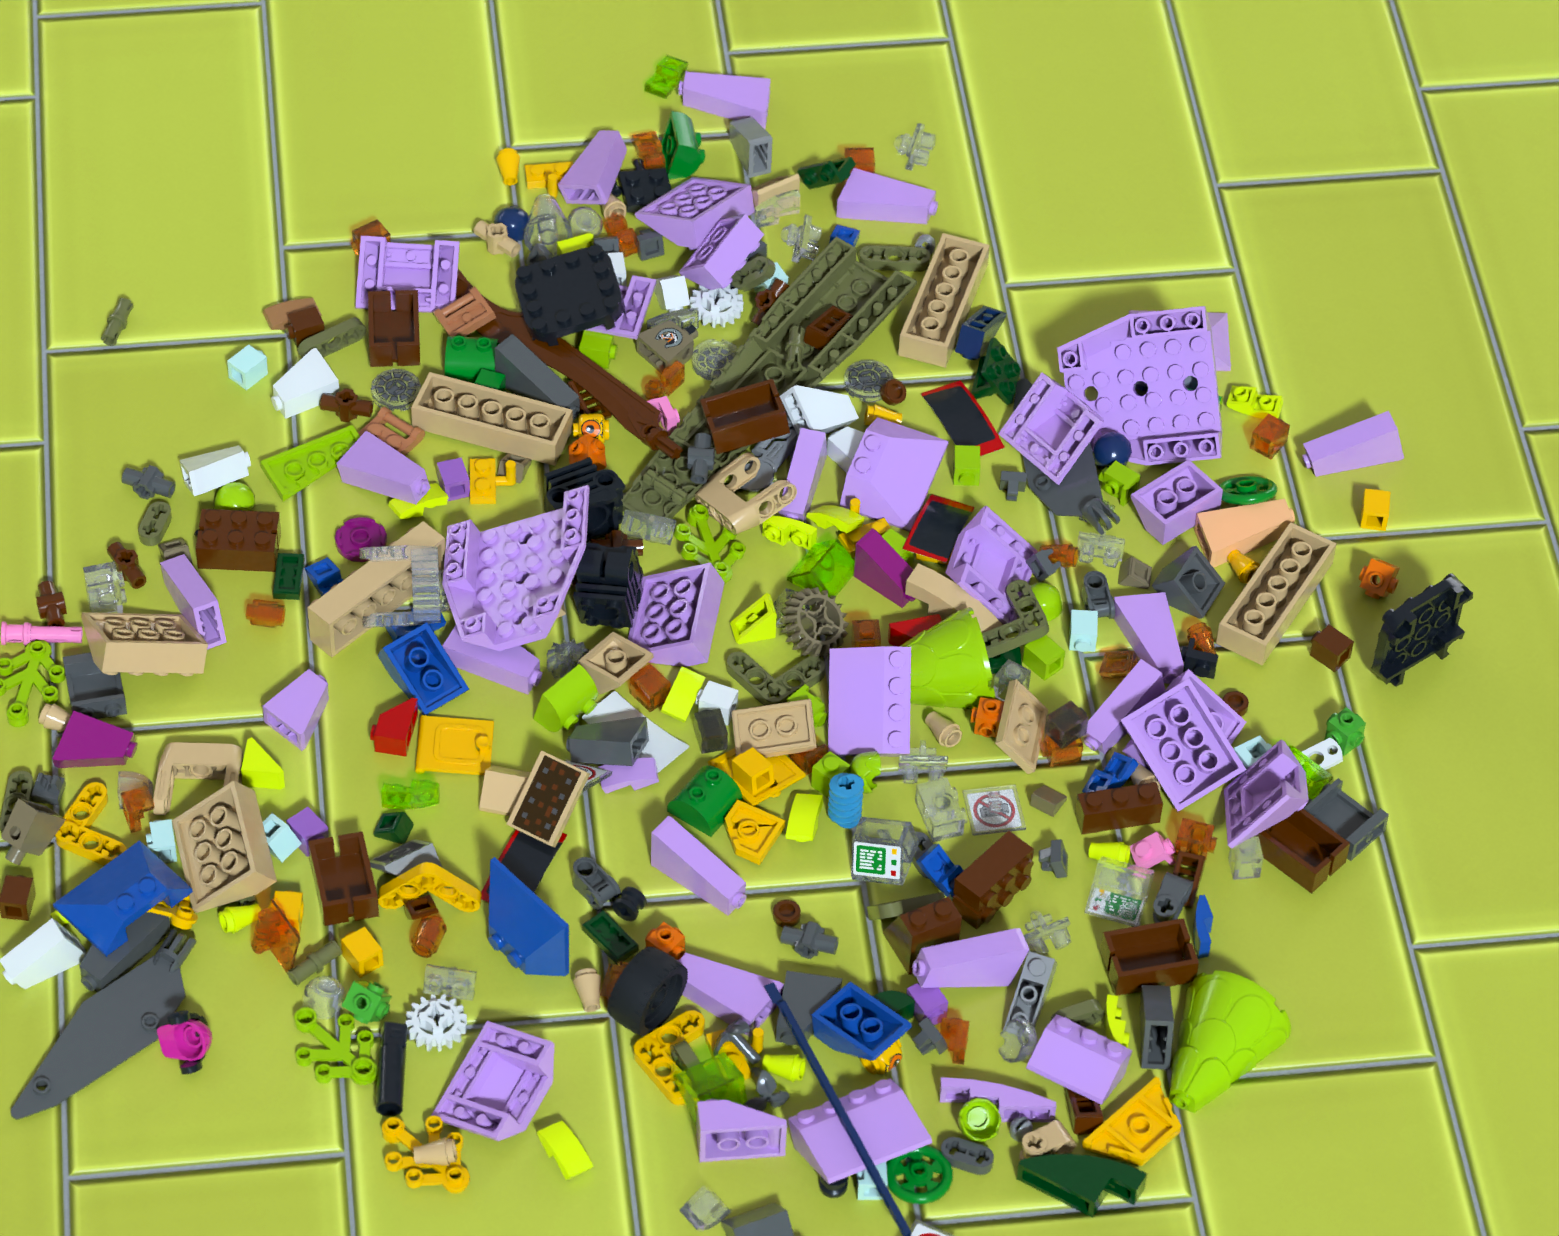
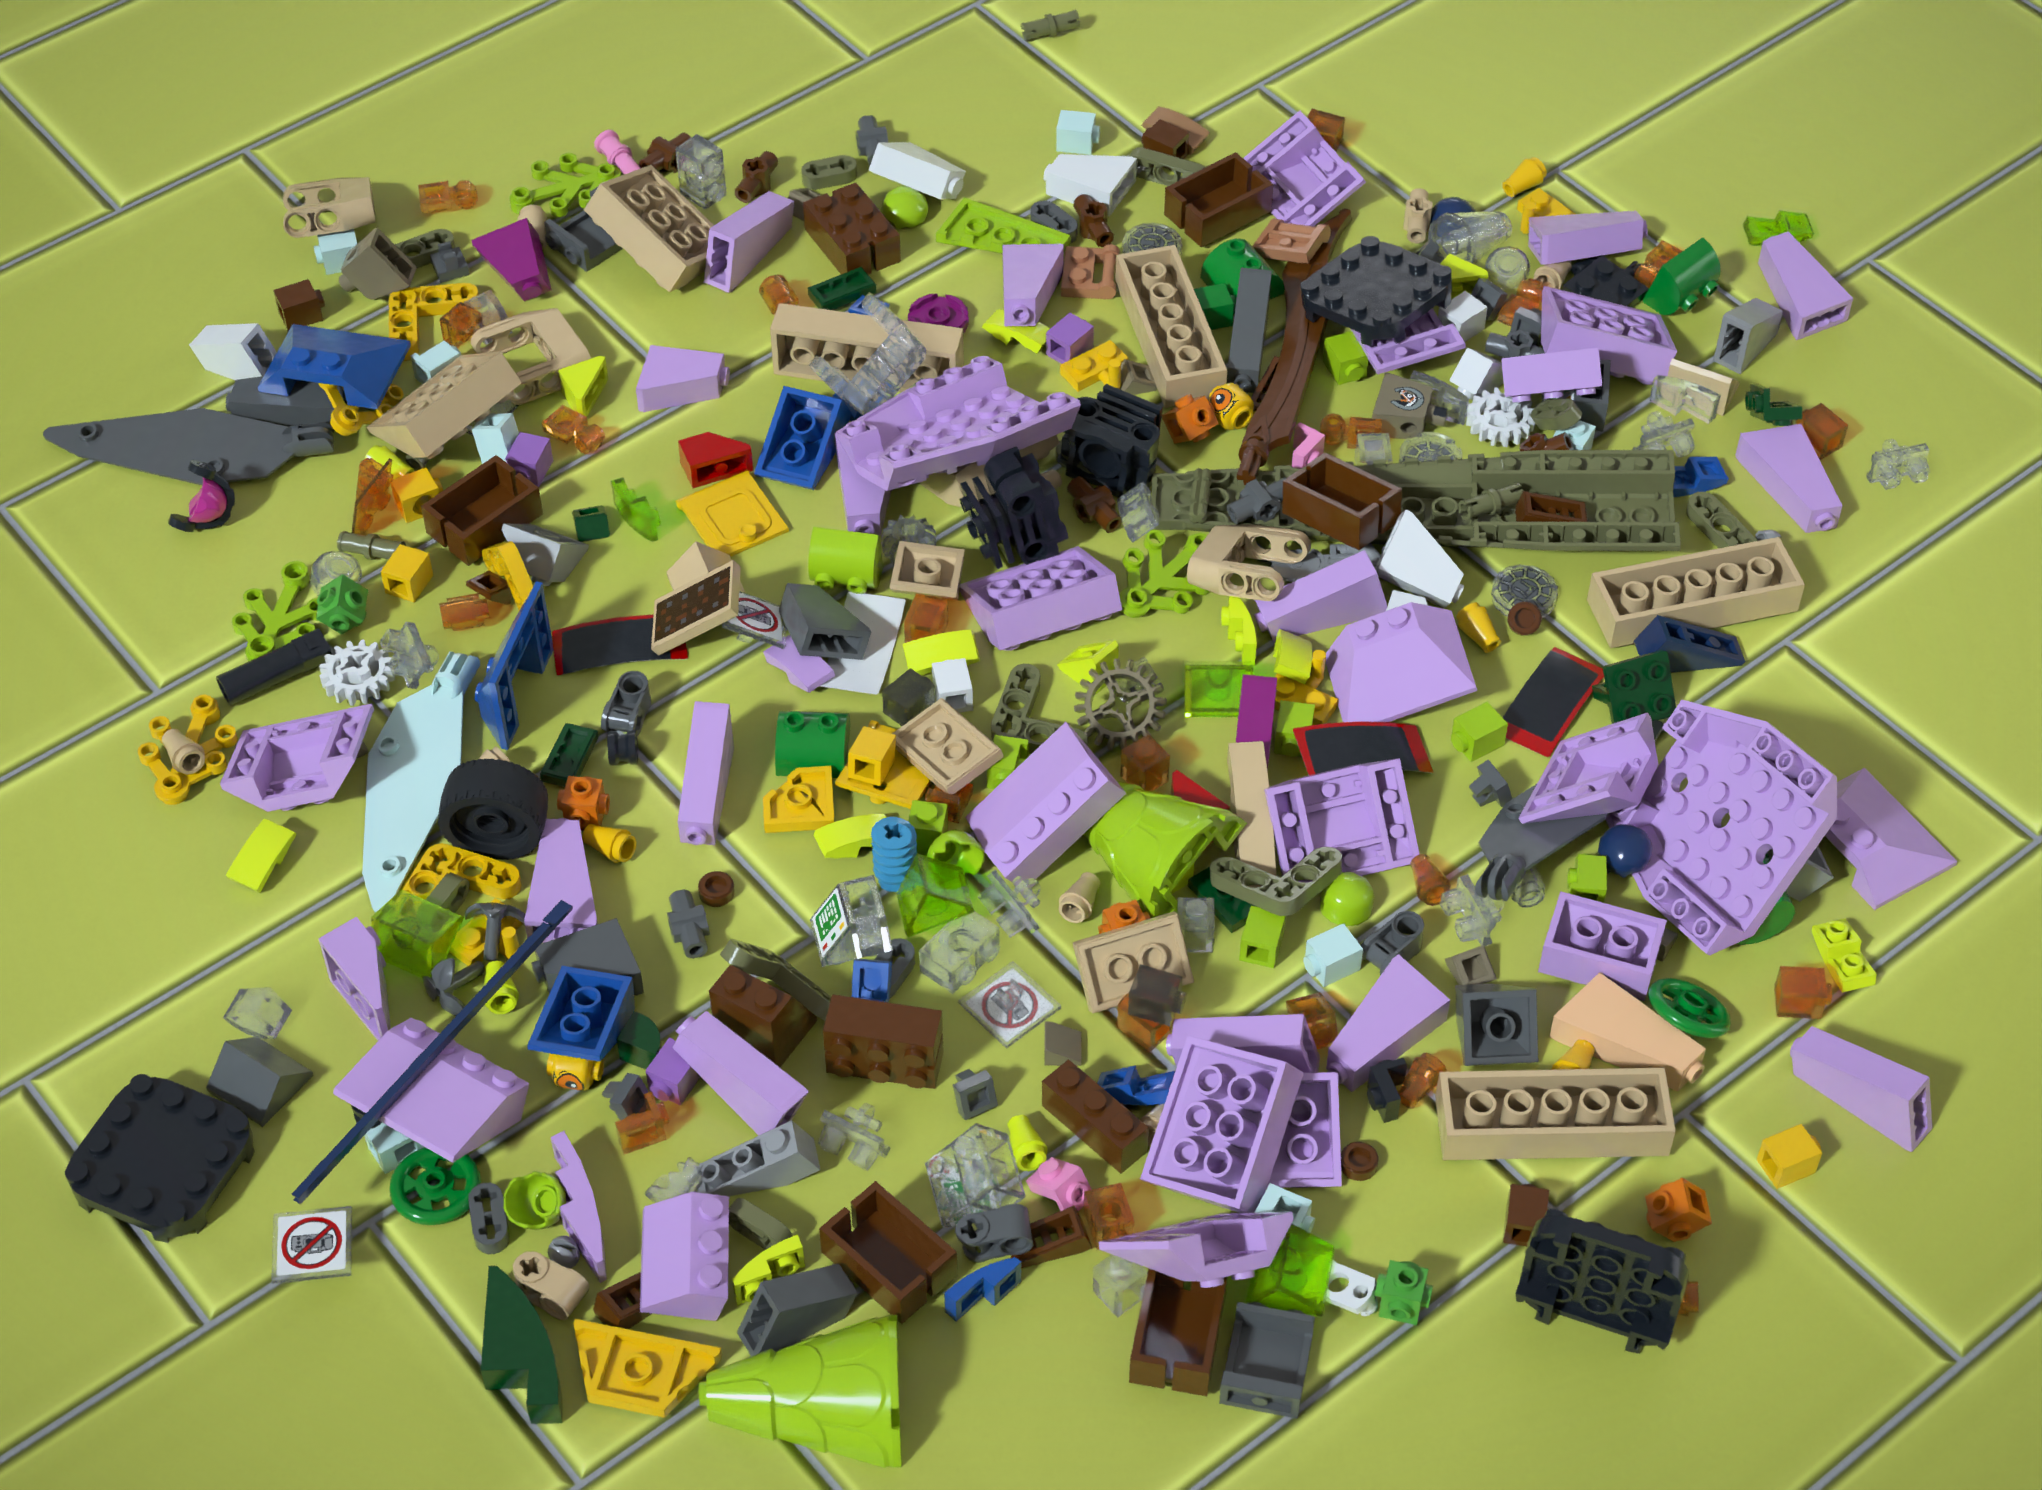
camera: 60 degrees right, 0 degrees up
dark grey tile [1026,549,1061,582] -> none
none -> light aqua wing [362,651,480,914]
none -> clear orange plate [542,405,605,454]
none -> yellow cone [582,824,636,863]
none -> clear neon green slope [896,853,975,938]
none -> dark grey beam [1031,200,1078,243]
none -> clear brick [1355,433,1393,466]
none -> dark grey axle [1485,330,1544,358]

